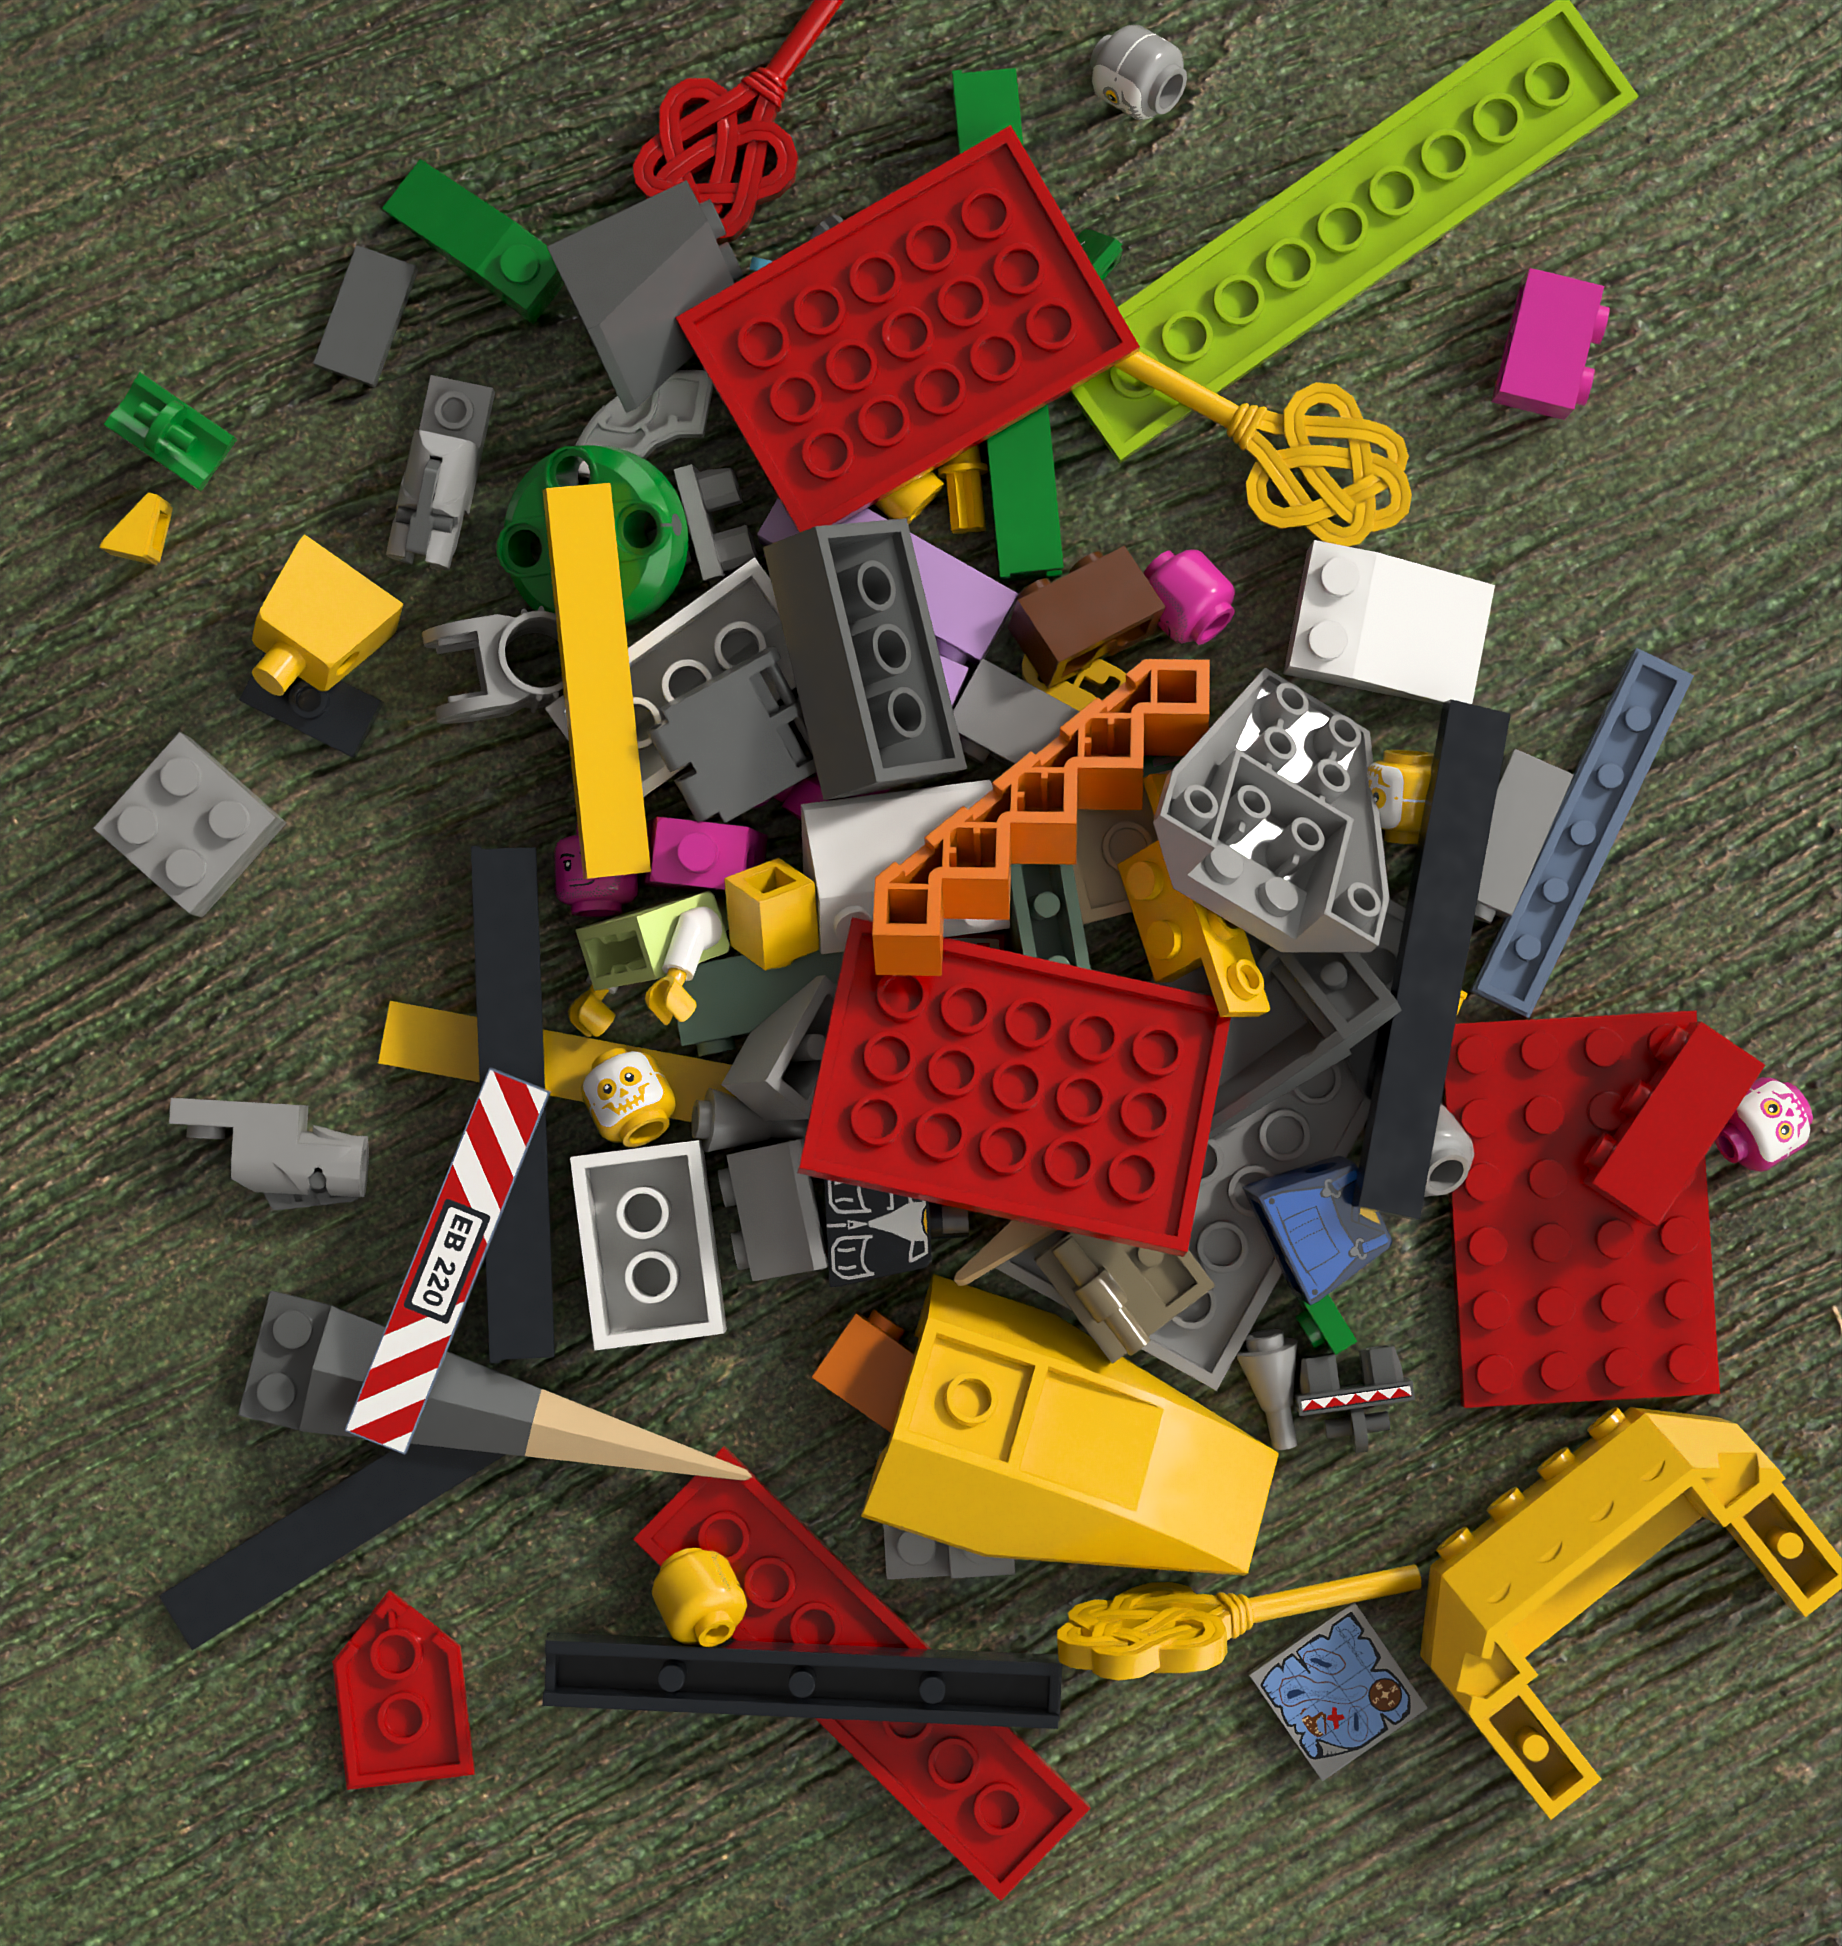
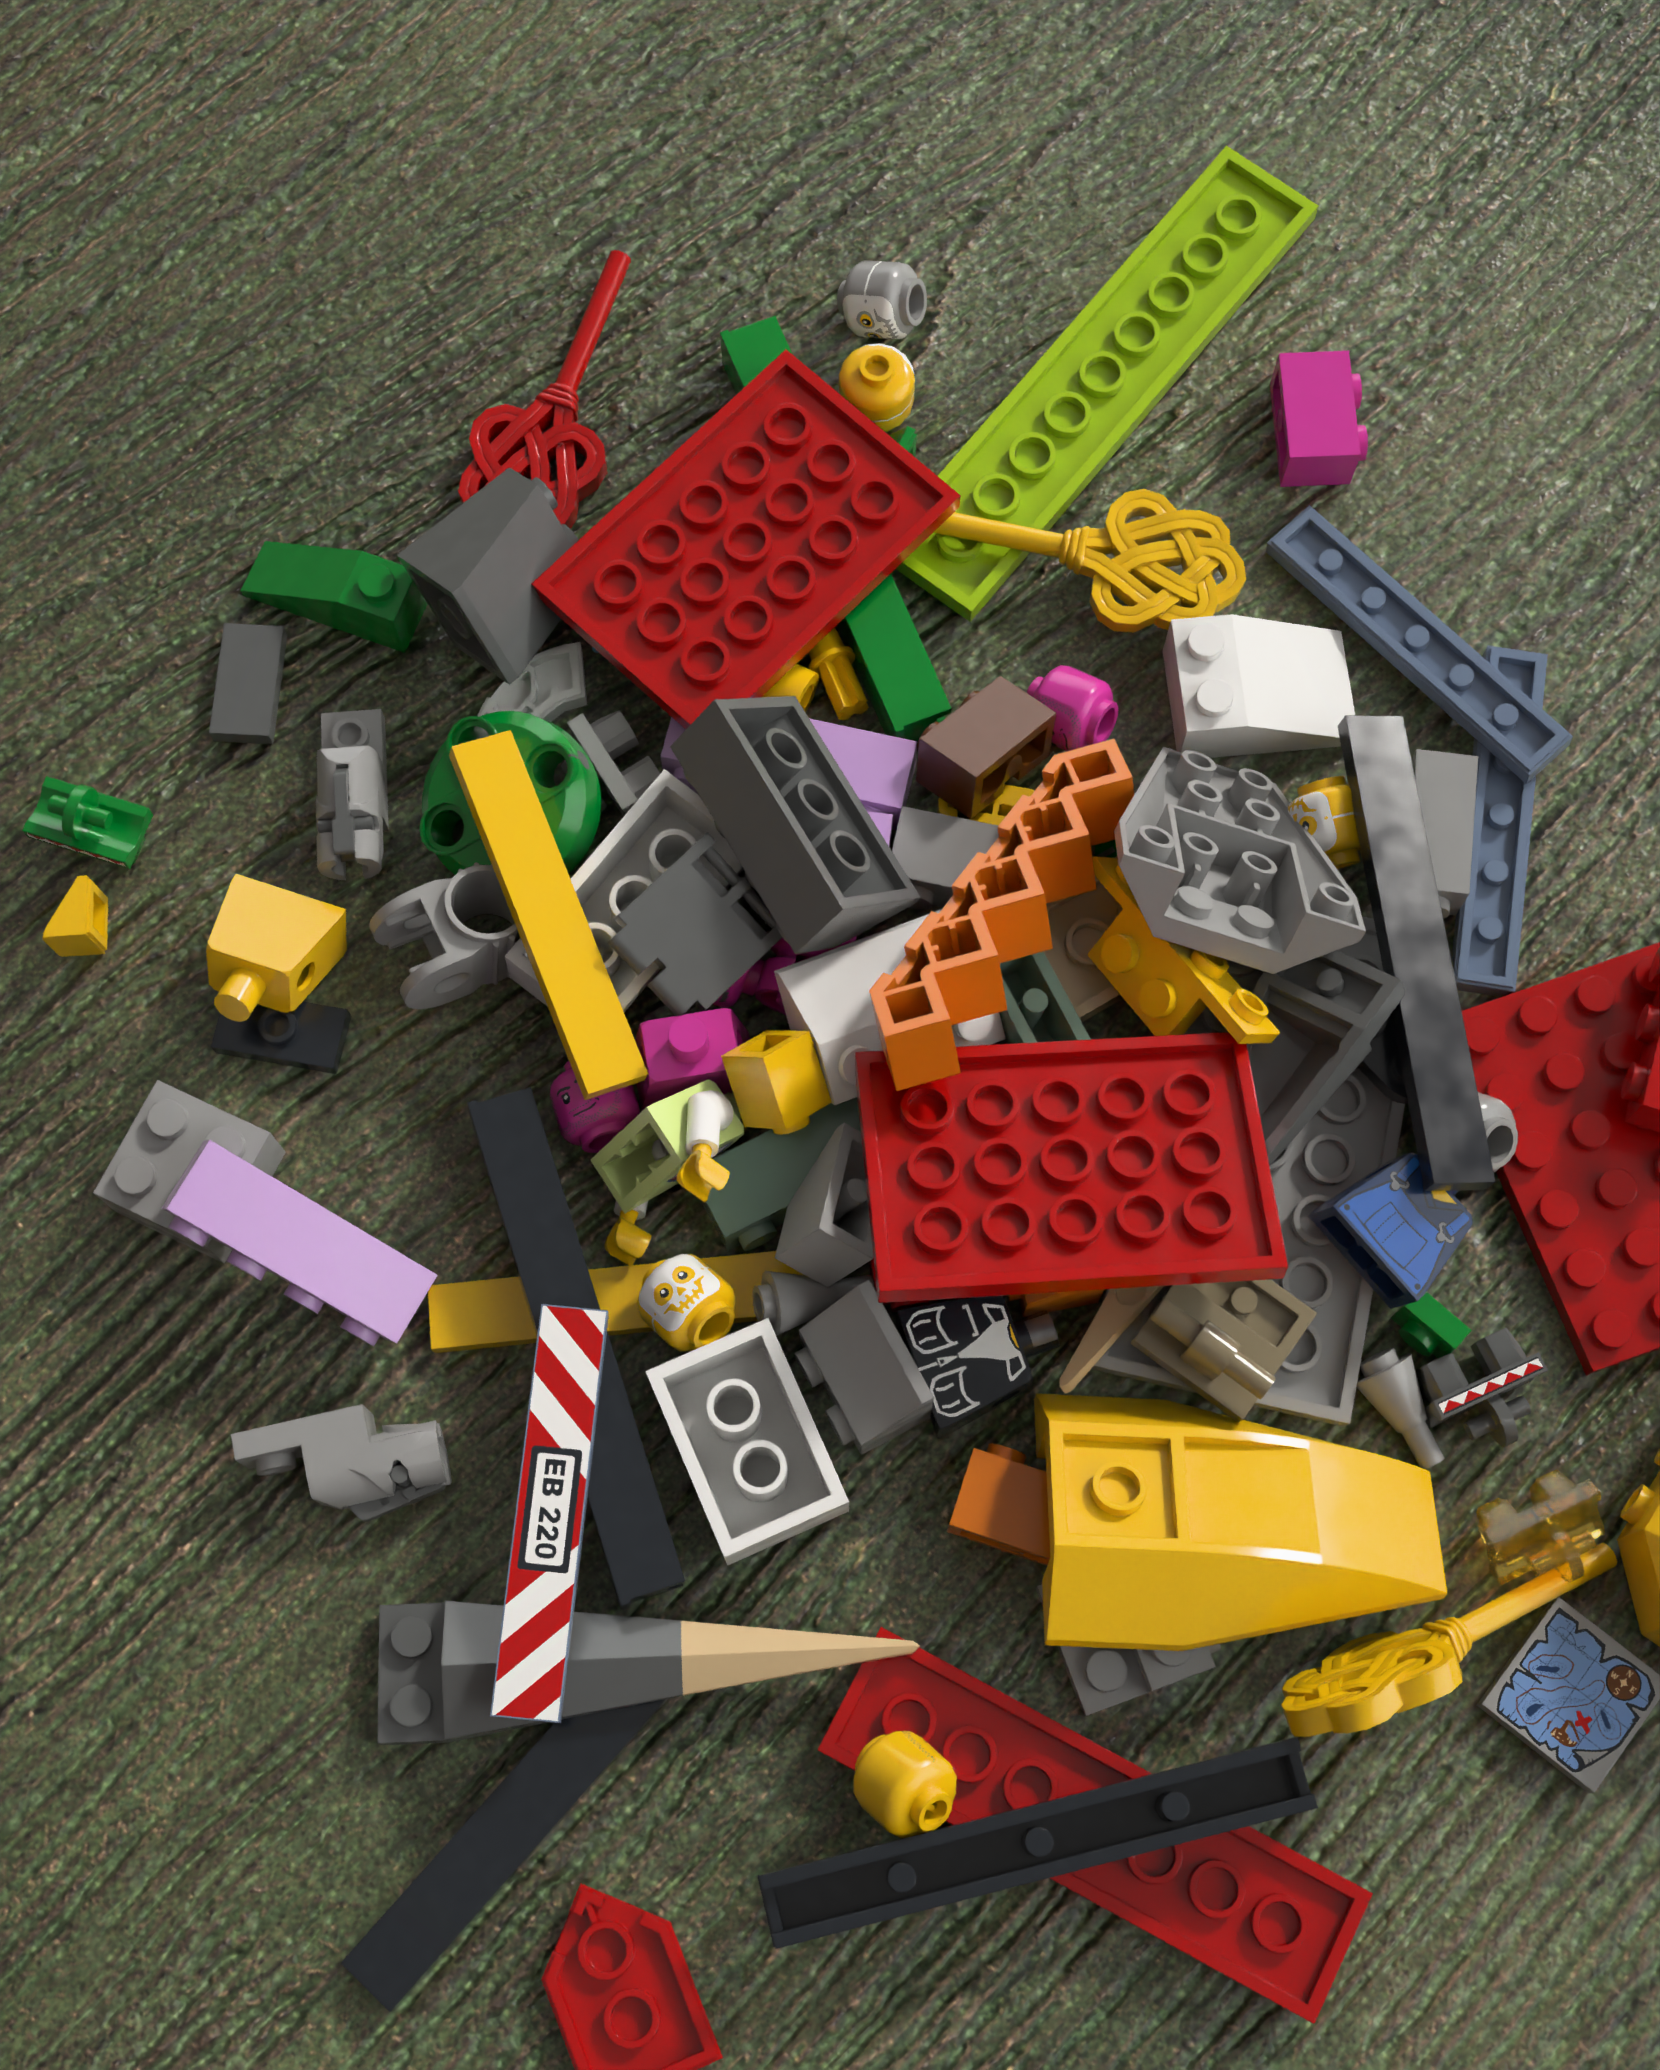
camera: 15 degrees left, 15 degrees down
none -> lavender brick [161,1140,438,1347]
none -> yellow head [839,343,915,432]
none -> sand blue tile [1266,505,1573,784]
none -> clear yellow hips [1476,1469,1605,1586]

